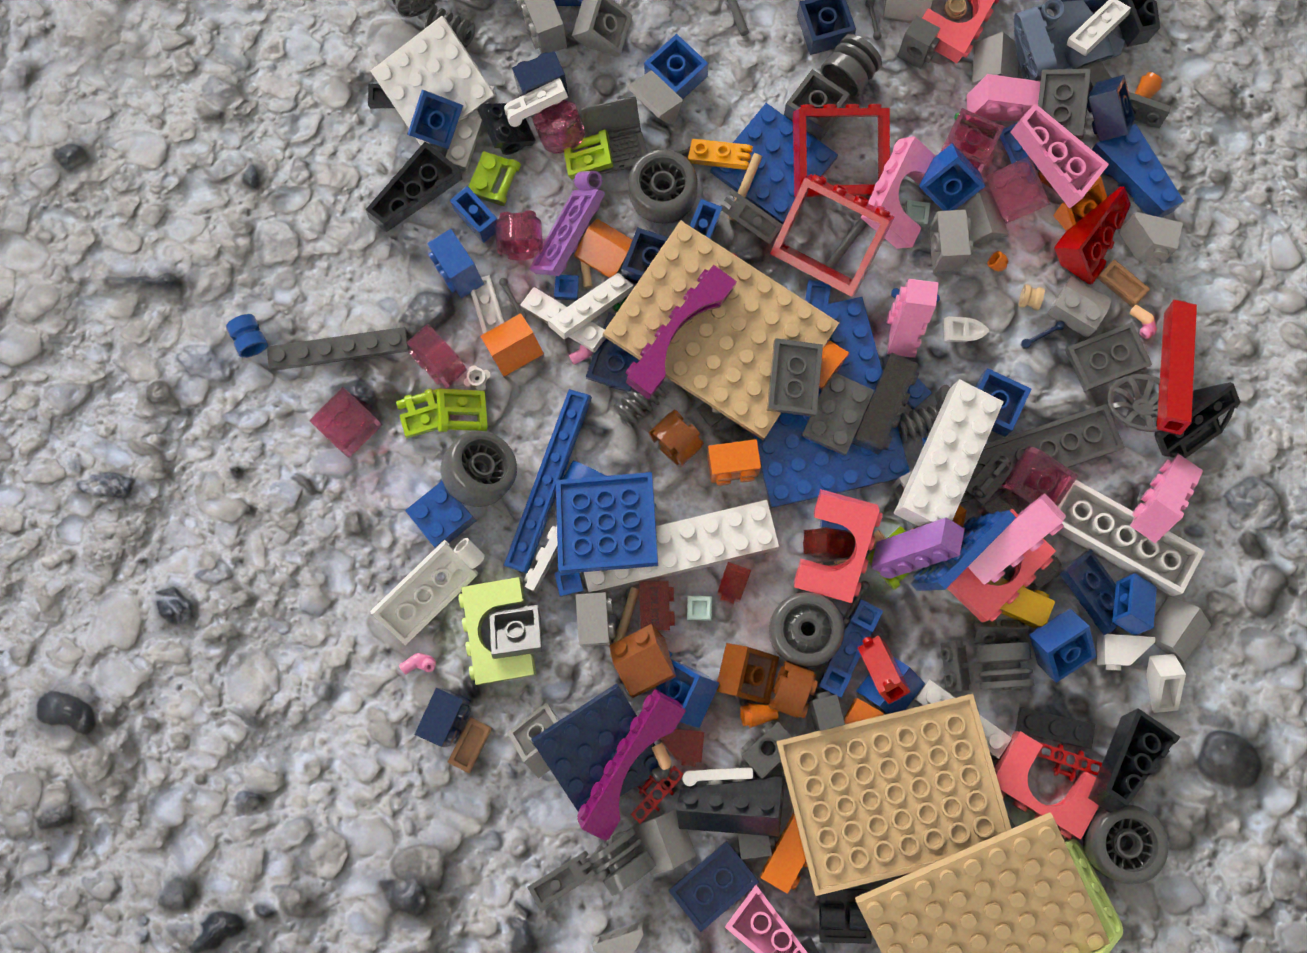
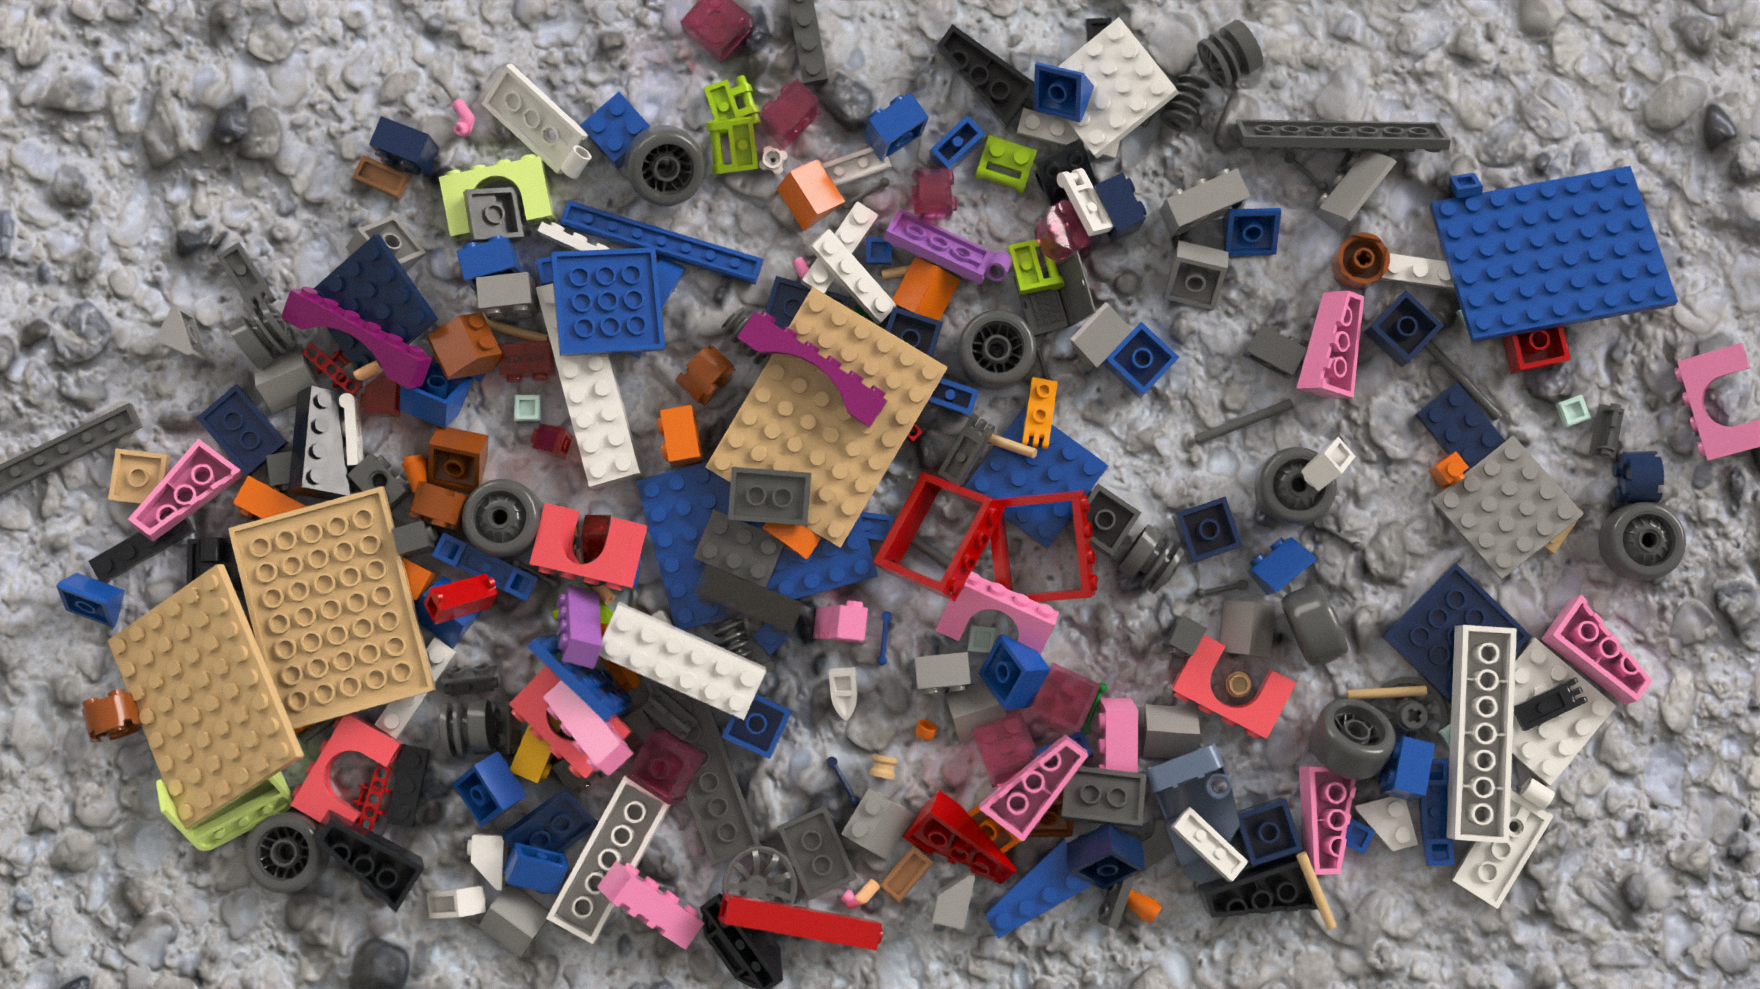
camera: 80 degrees right, 5 degrees up
none -> blue brick [457,235,522,291]

